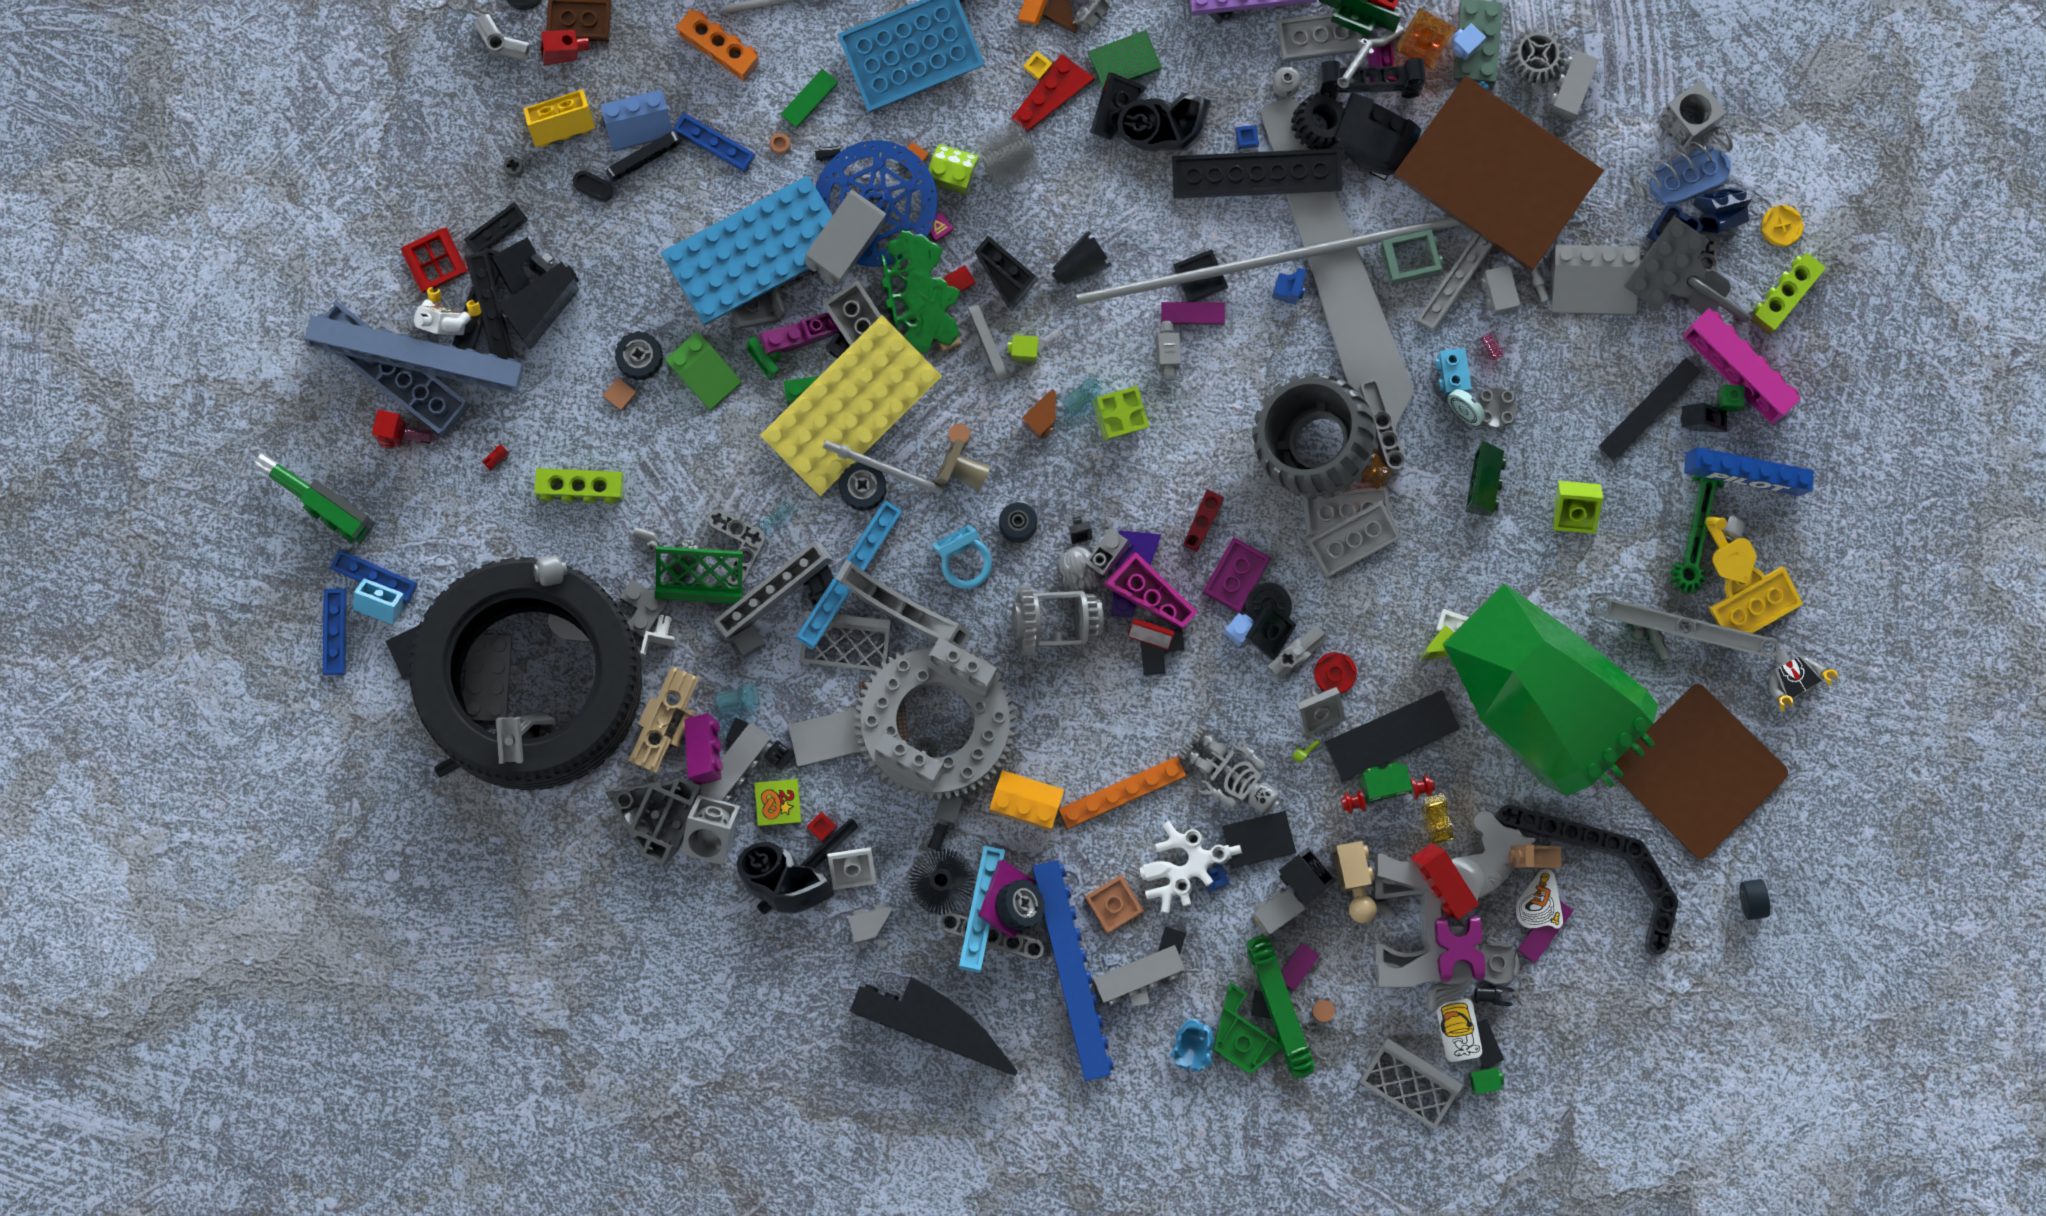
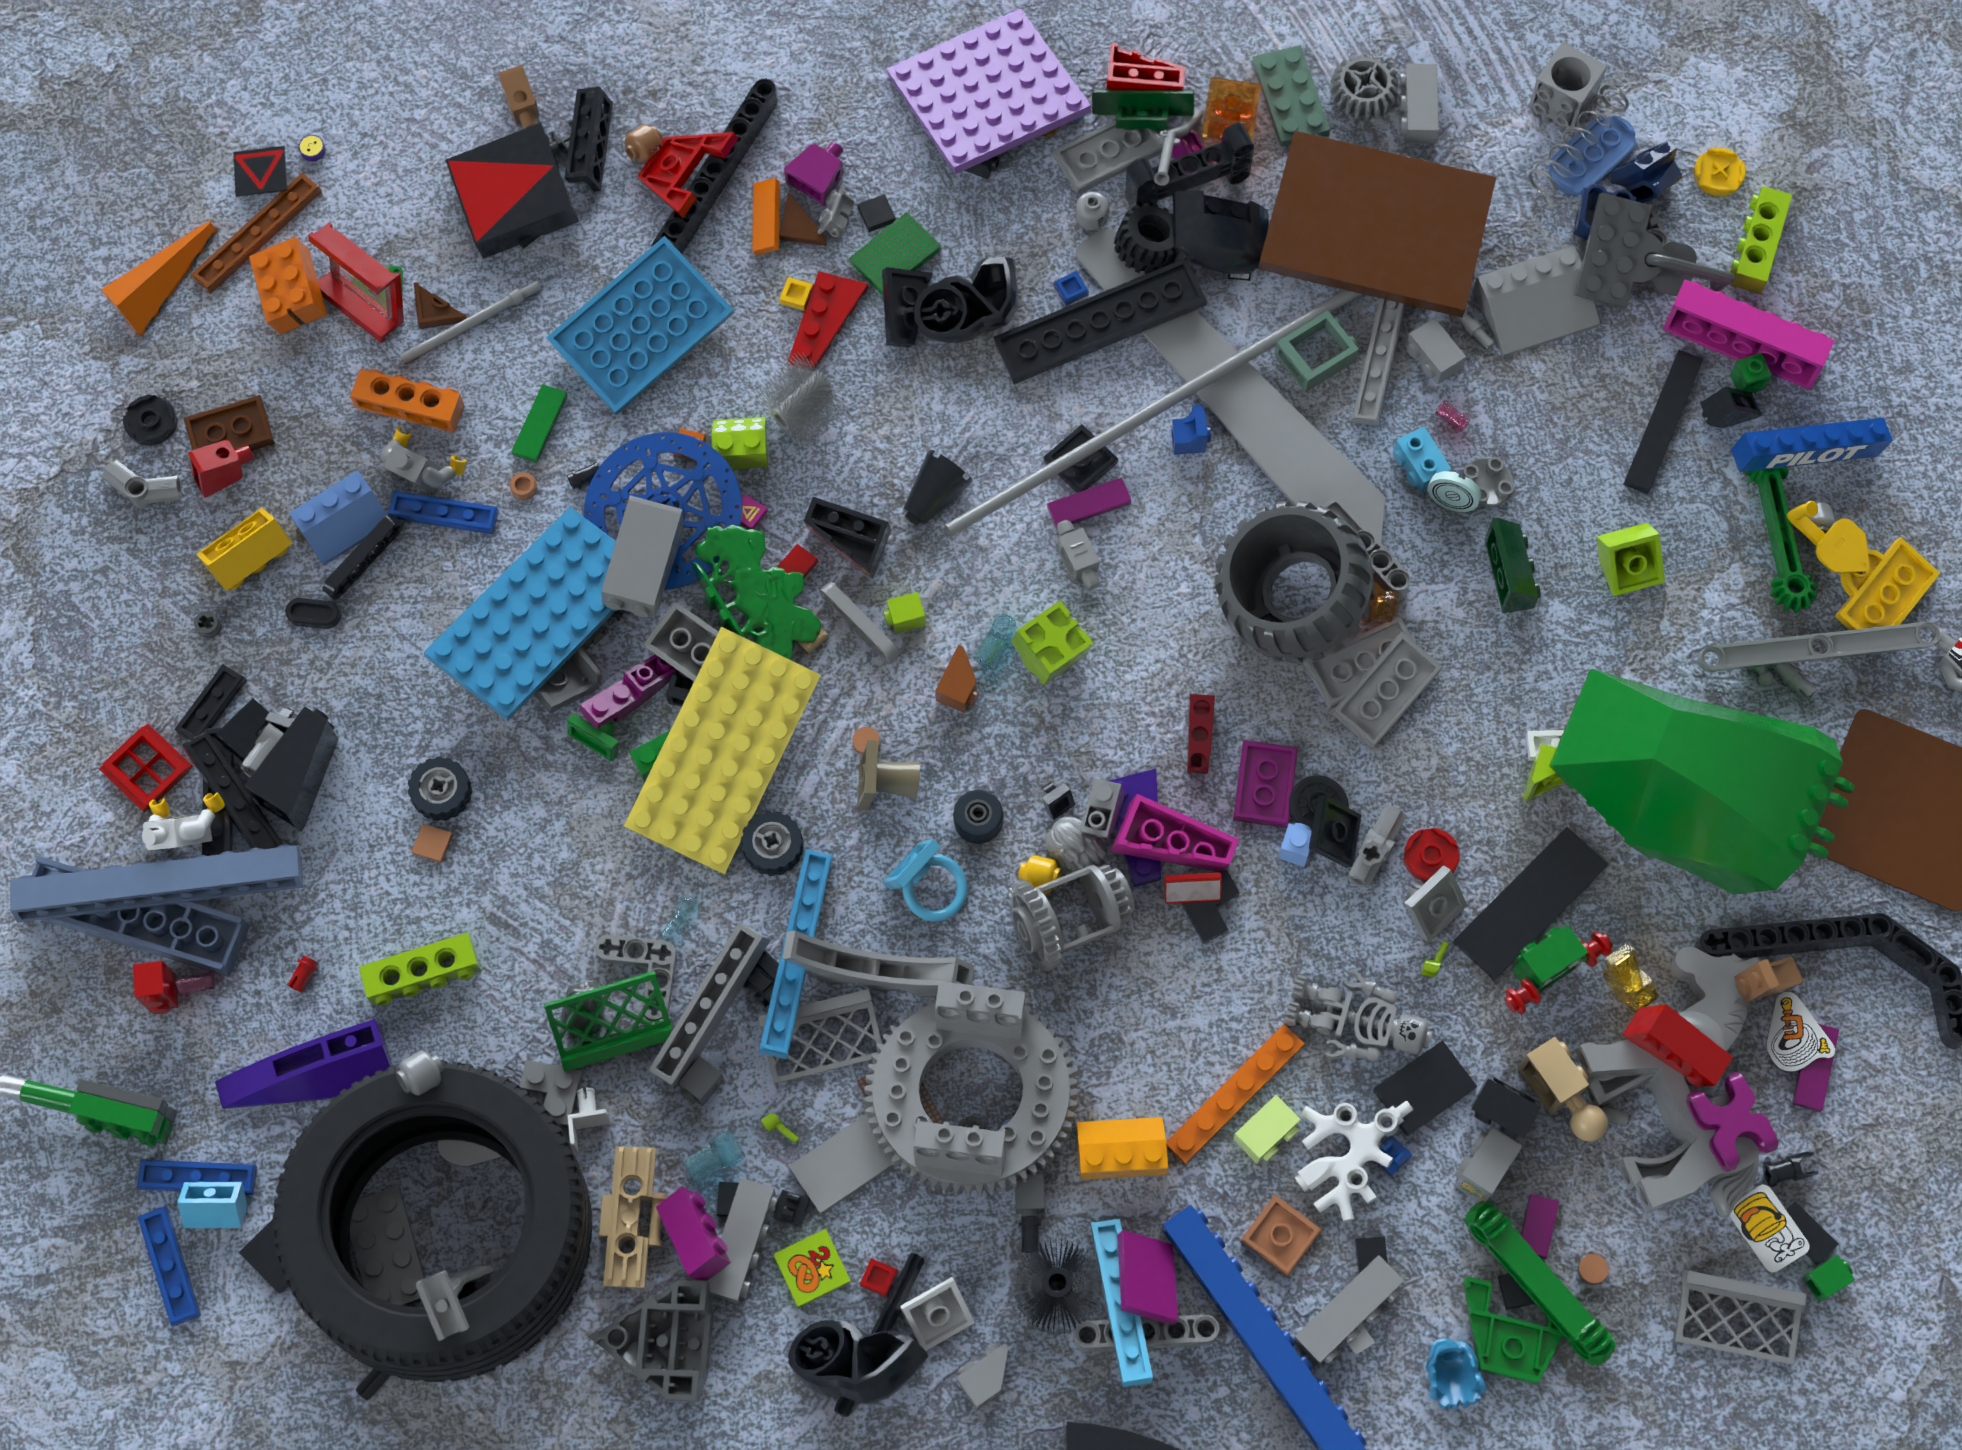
camera: 15 degrees left, 10 degrees down
light grey arm [633,527,660,553] -> none
bright green slope [665,331,742,411] -> none
light grey brick [681,795,740,865] -> none
light grey bar [822,440,944,495] -> none
black wheel [995,879,1045,931] -> none
light blue brick [1451,23,1486,61] -> none
light grey tile [1479,941,1520,985] -> none
none -> dark purple wedge [215,1019,392,1109]
none -> light grey piece [240,723,284,777]
none -> light grey torso [380,427,467,494]
none -> lime hand [761,1113,799,1143]
none -> black piece [858,194,896,232]
none -> yellow head [1018,855,1061,895]
none -> yellowish green brick [1233,1095,1301,1164]

